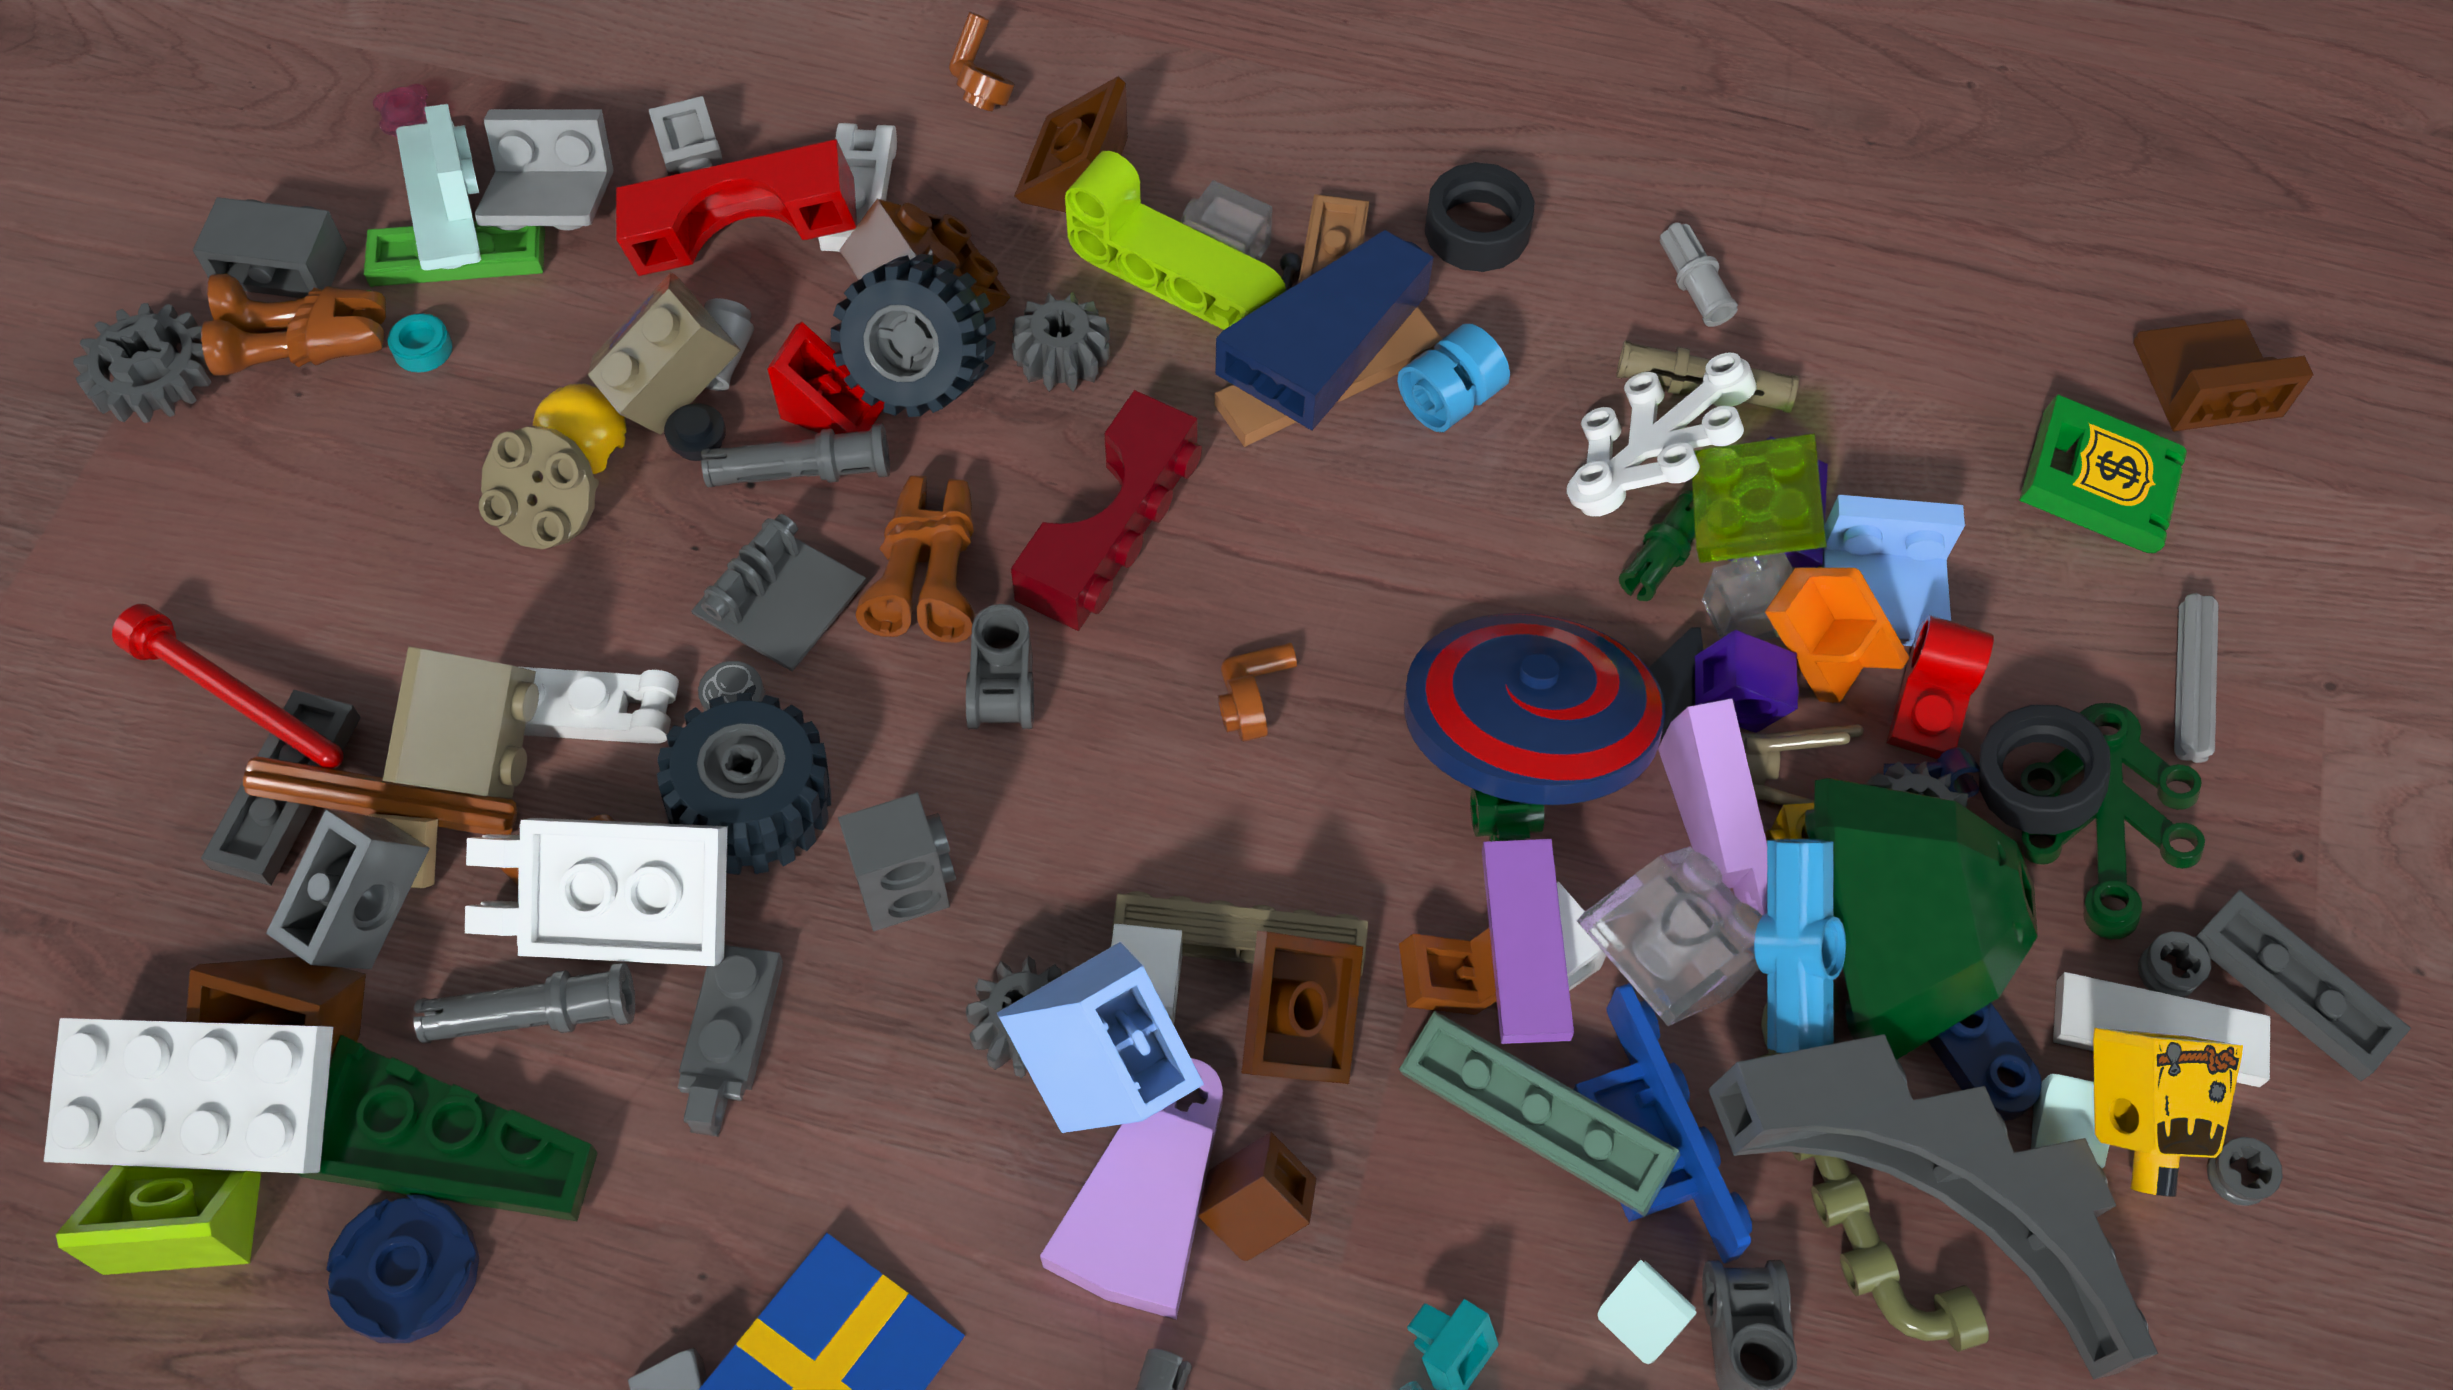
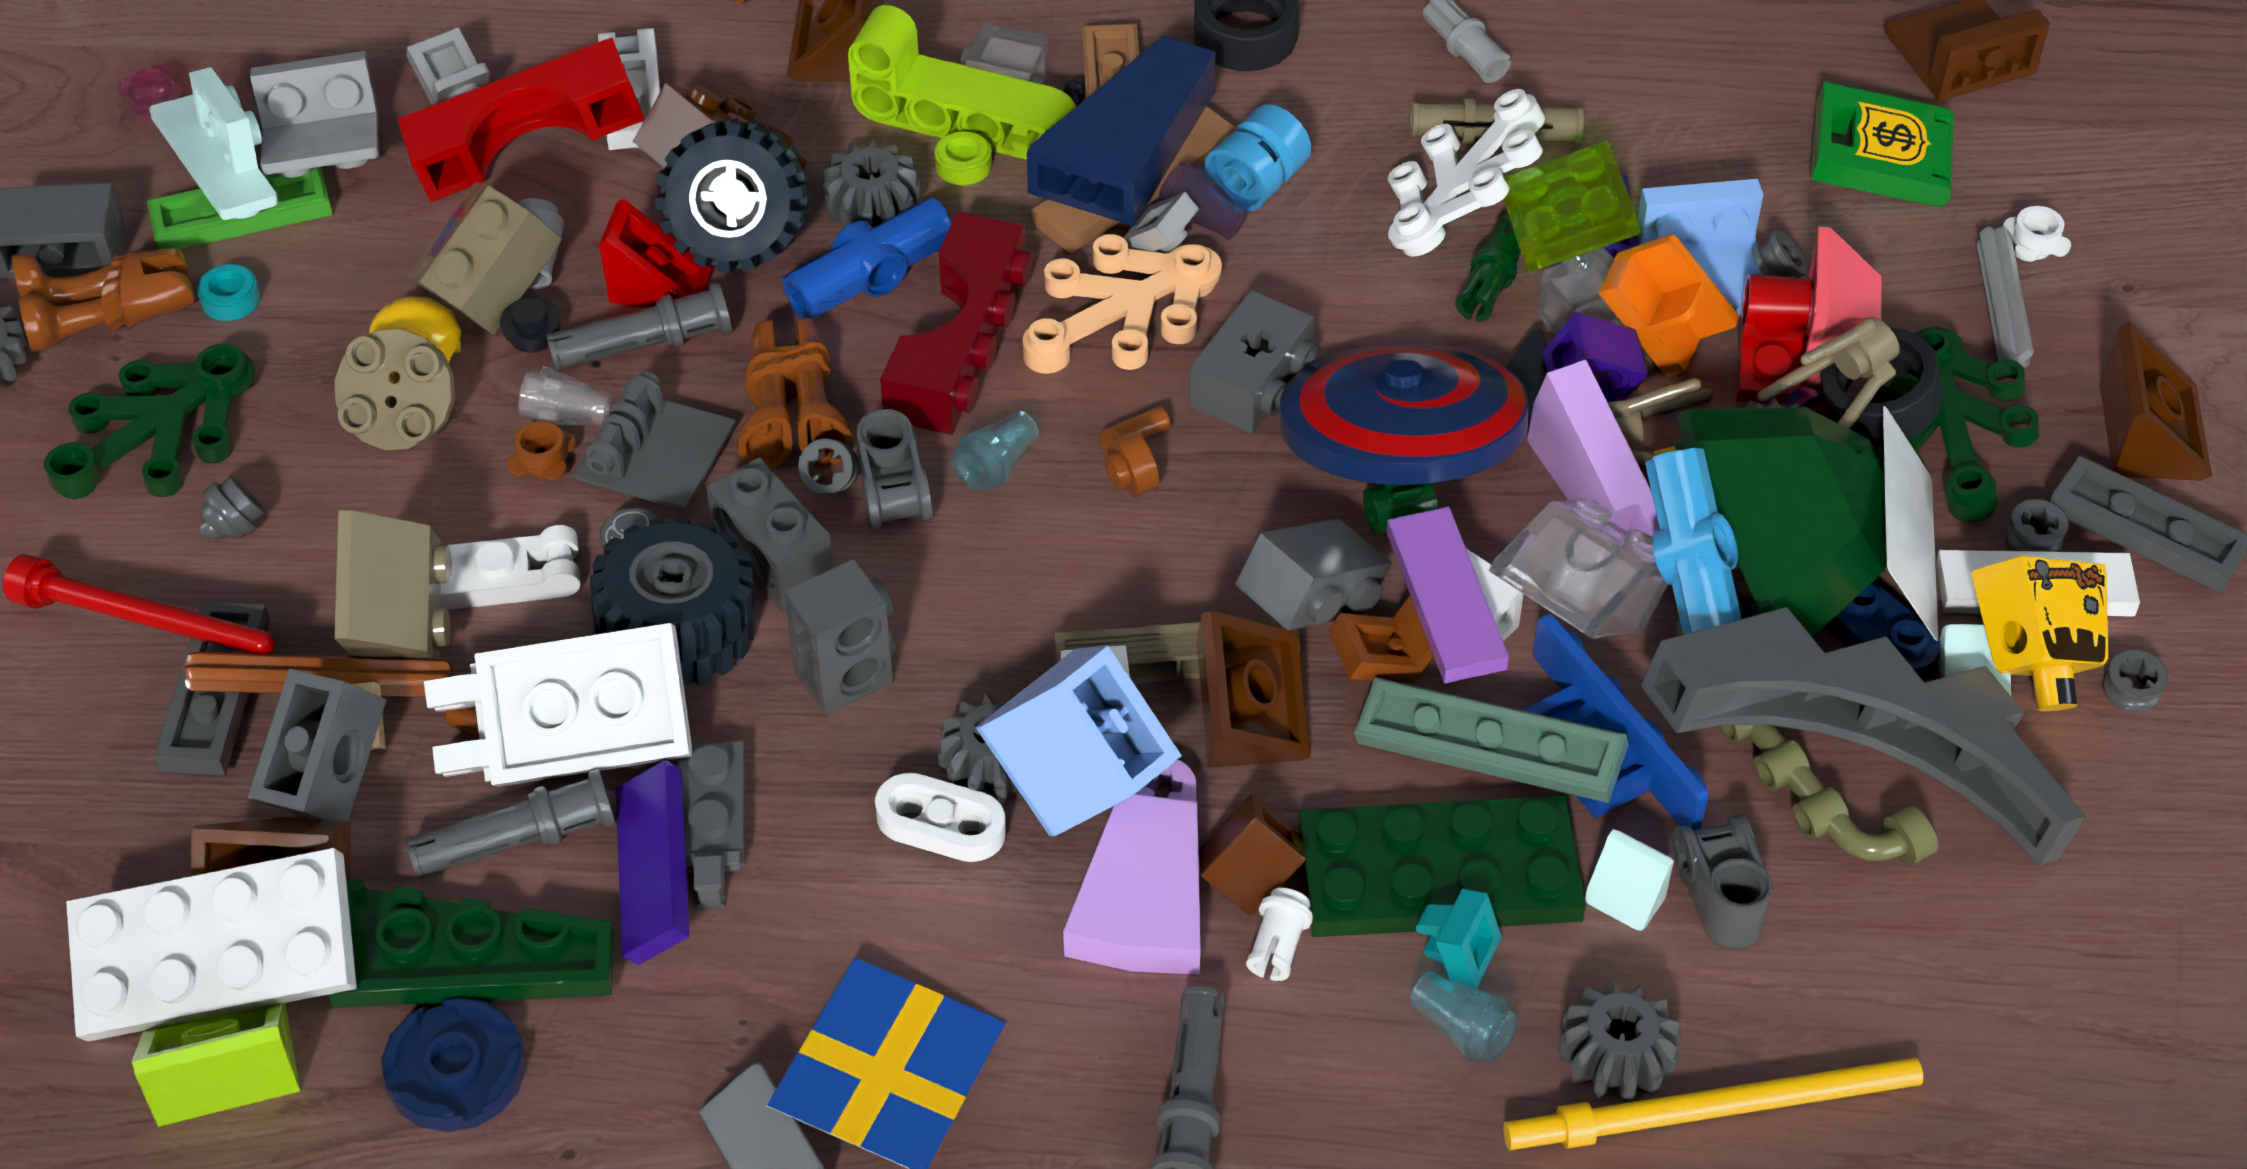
camera: 10 degrees left, 10 degrees down
none -> dark green plant [44,344,255,499]
none -> dark grey plate [199,475,266,539]
none -> dark orange plate [507,421,576,481]
none -> clear cone [518,366,612,427]
none -> dark purple tile [616,760,690,965]
none -> dark grey brick [706,458,833,613]
none -> blue piece [781,197,952,319]
none -> dark grey bush [798,439,859,495]
none -> white plate [875,773,1006,862]
none -> lime tile [934,131,992,186]
none -> clear light blue cone [952,410,1039,491]
none -> light nougat plant [1023,234,1222,374]
none -> light grey plate [1123,192,1199,253]
none -> clear purple cone [1159,162,1248,240]
none -> dark grey brick [1190,290,1318,435]
none -> dark grey brick [1235,519,1392,631]
none -> white pin [1246,888,1313,981]
none -> dark green plate [1298,795,1586,937]
none -> dark grey bush [1752,230,1808,278]
none -> dark tan plant [1758,316,1900,429]
none -> coral slope [1801,226,1882,392]
none -> white sticker [1883,406,1938,641]
none -> white plate [2003,206,2071,262]
none -> reddish brown slope [2100,321,2212,481]

